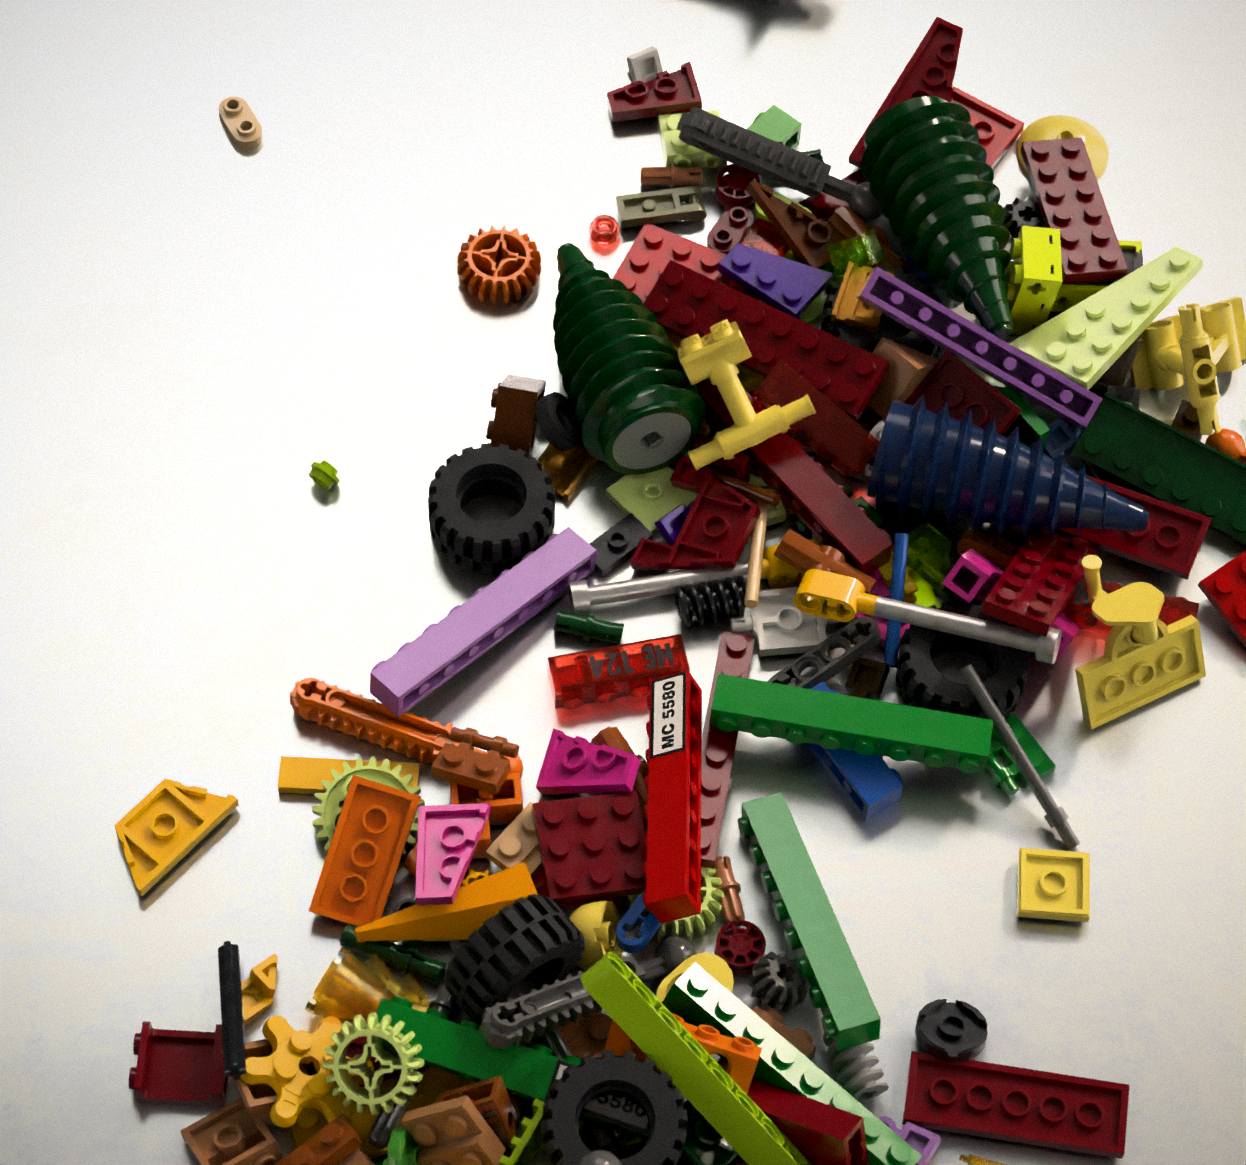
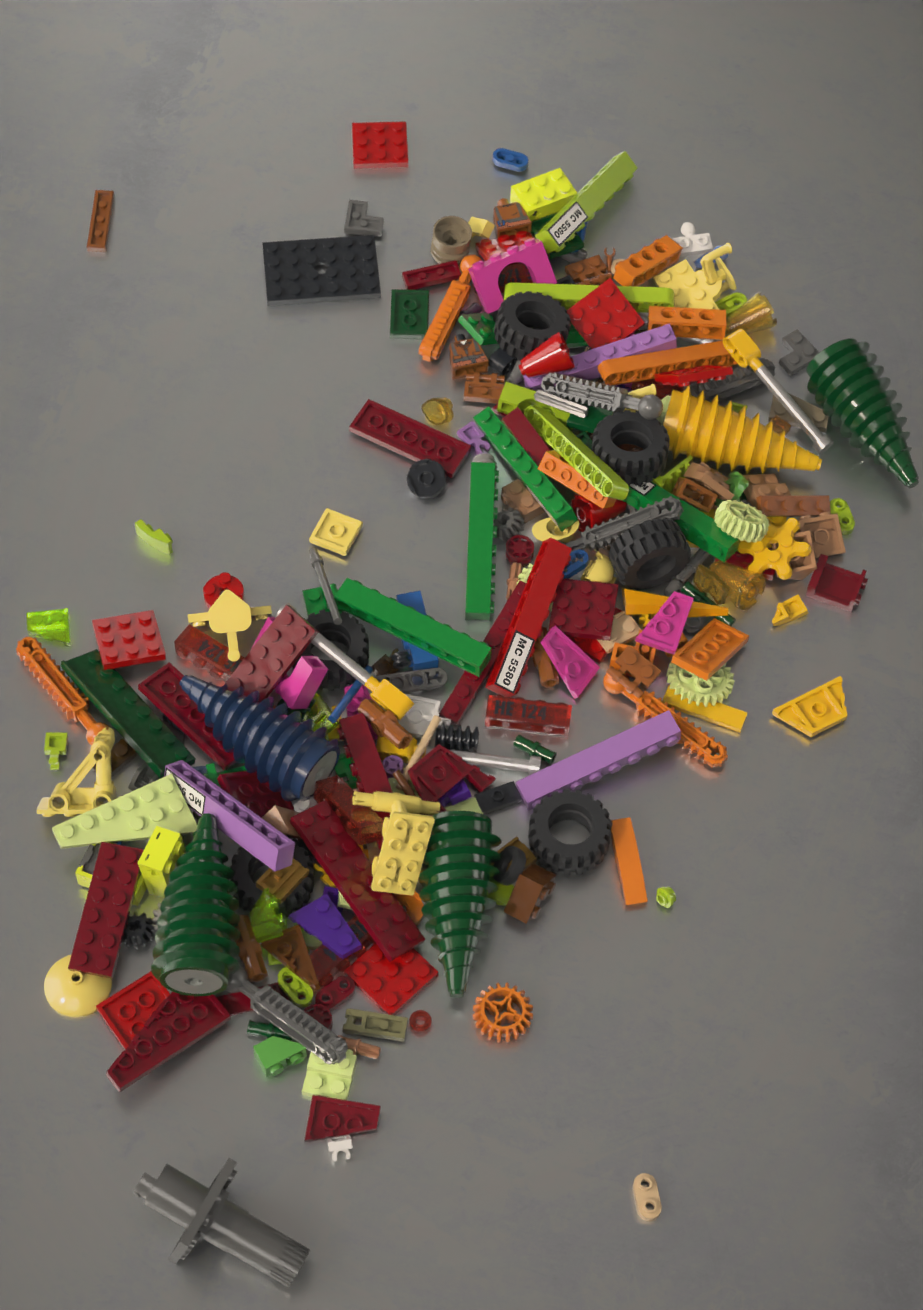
camera: 160 degrees left, 0 degrees up
black axle [218,941,247,1080] -> none
none -> red plate [203,572,244,608]
none -> medium lavender wheel [382,755,404,778]
none -> black bush [391,651,411,669]
none -> orange slope [611,817,648,905]

